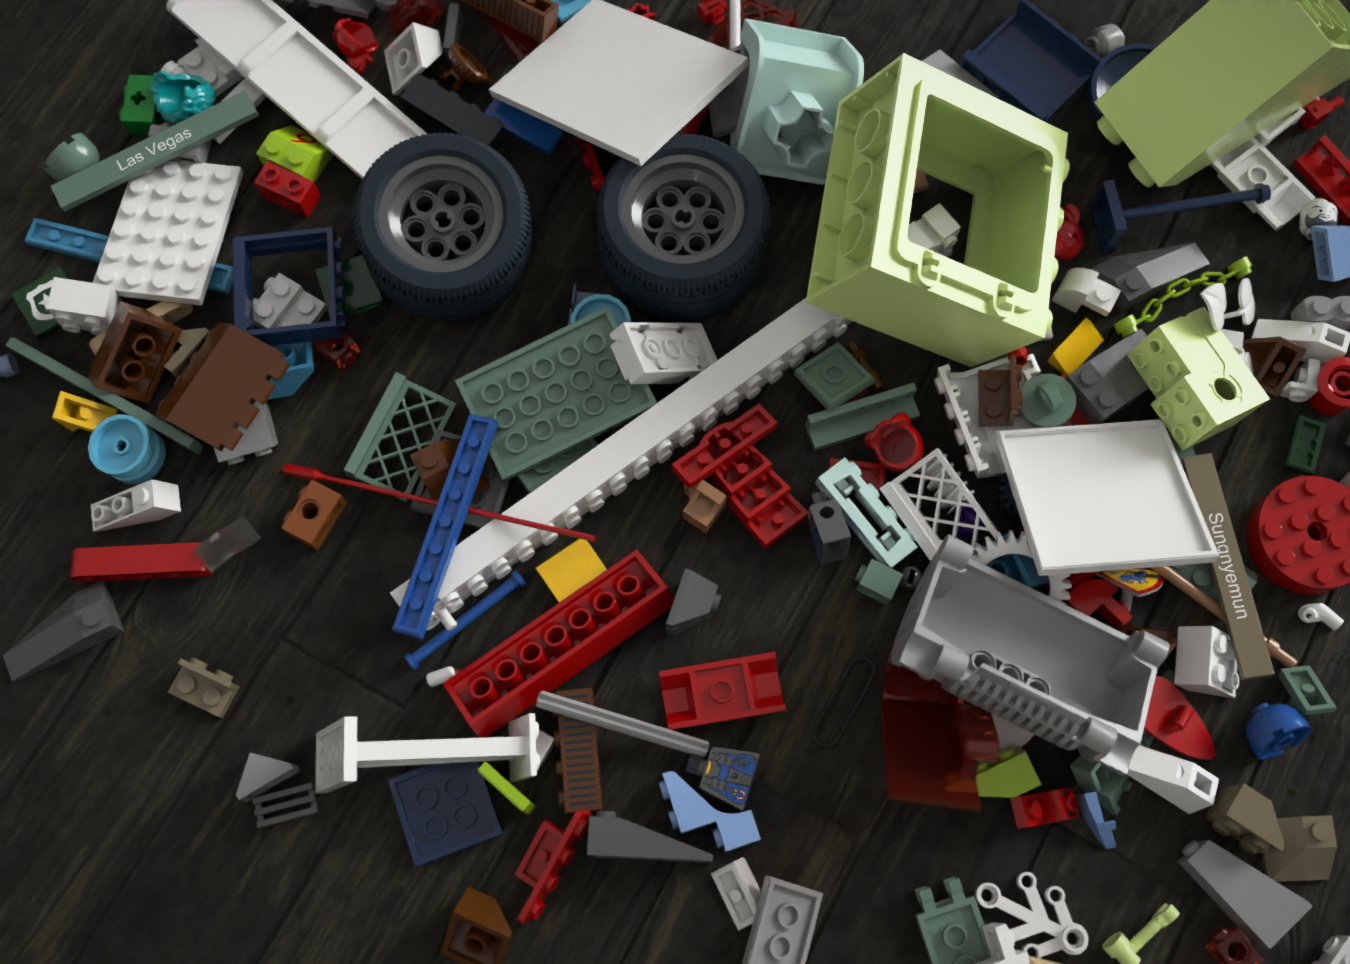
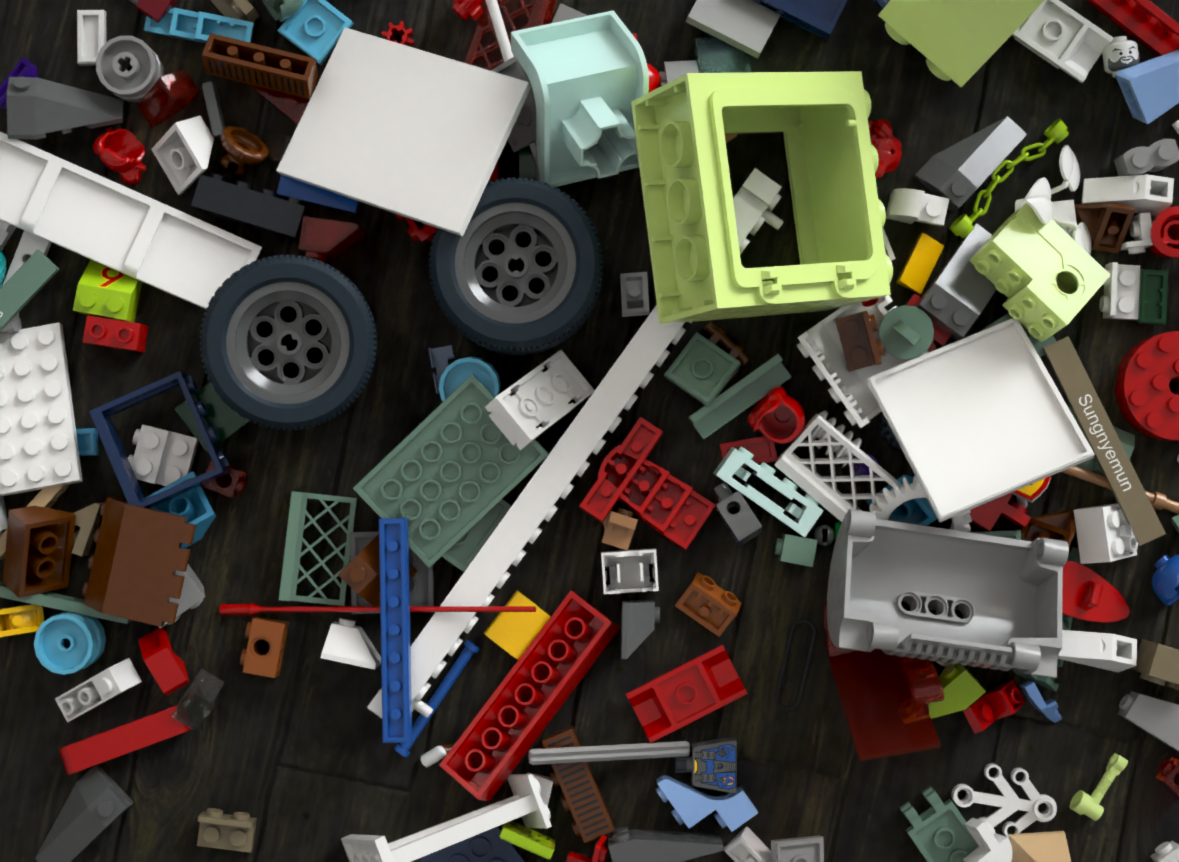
camera: 20 degrees left, 15 degrees up
dark blue tile [1090,180,1271,254] -> none
none -> red slope [138,628,190,696]
none -> clear red slope [299,216,364,263]
none -> white slope [321,618,381,670]
none -> white piece [601,548,659,594]
none -> light grey slope [620,272,650,317]
none -> dark orange bracket [675,572,741,637]
none -> white bracket [1099,262,1140,320]

